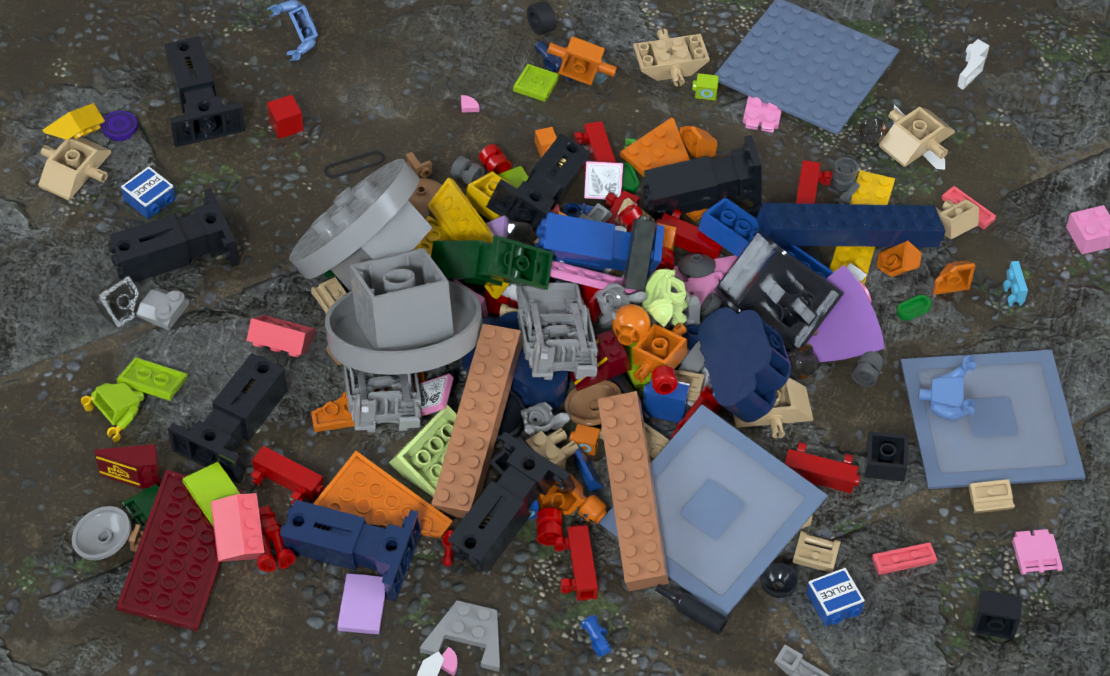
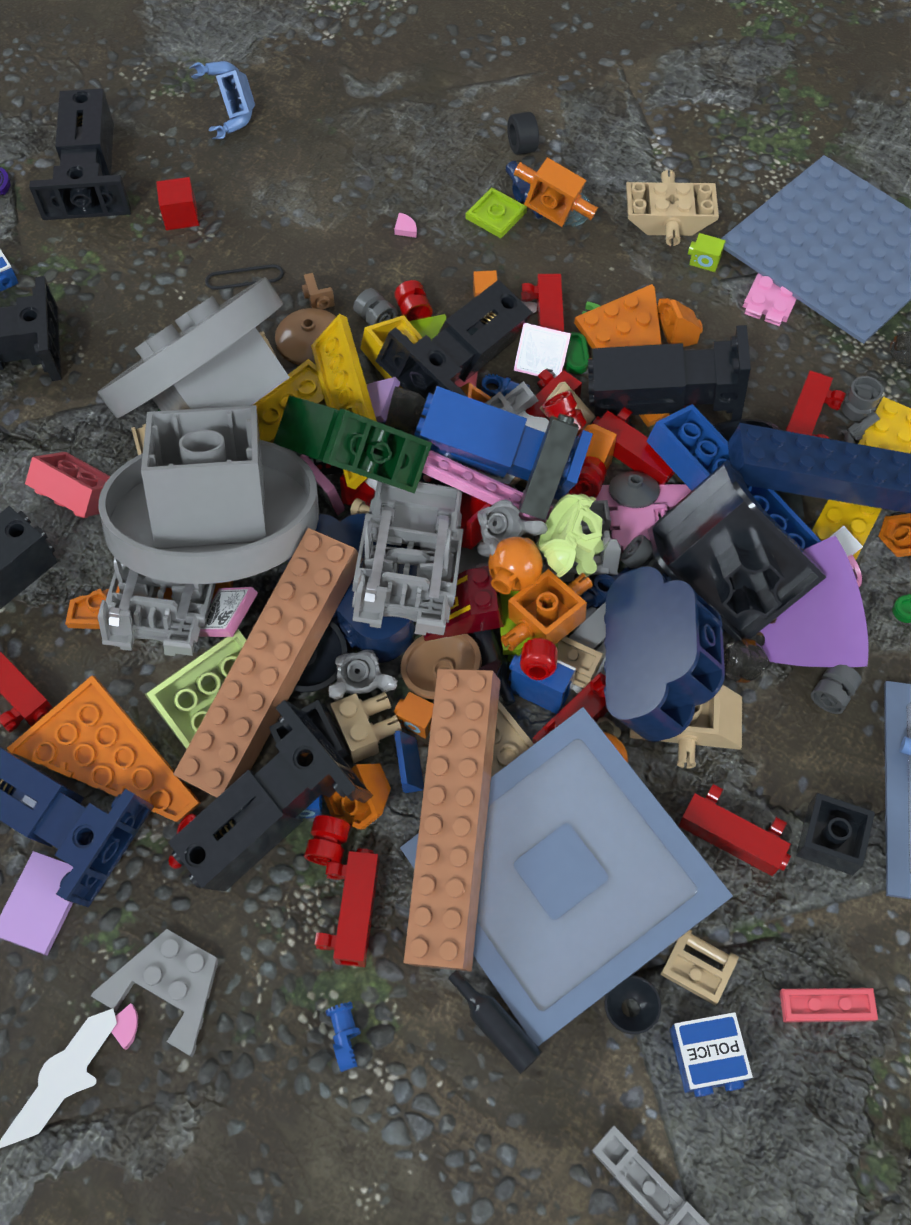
camera: 15 degrees right, 10 degrees up
orange head [578,495,608,524] -> none

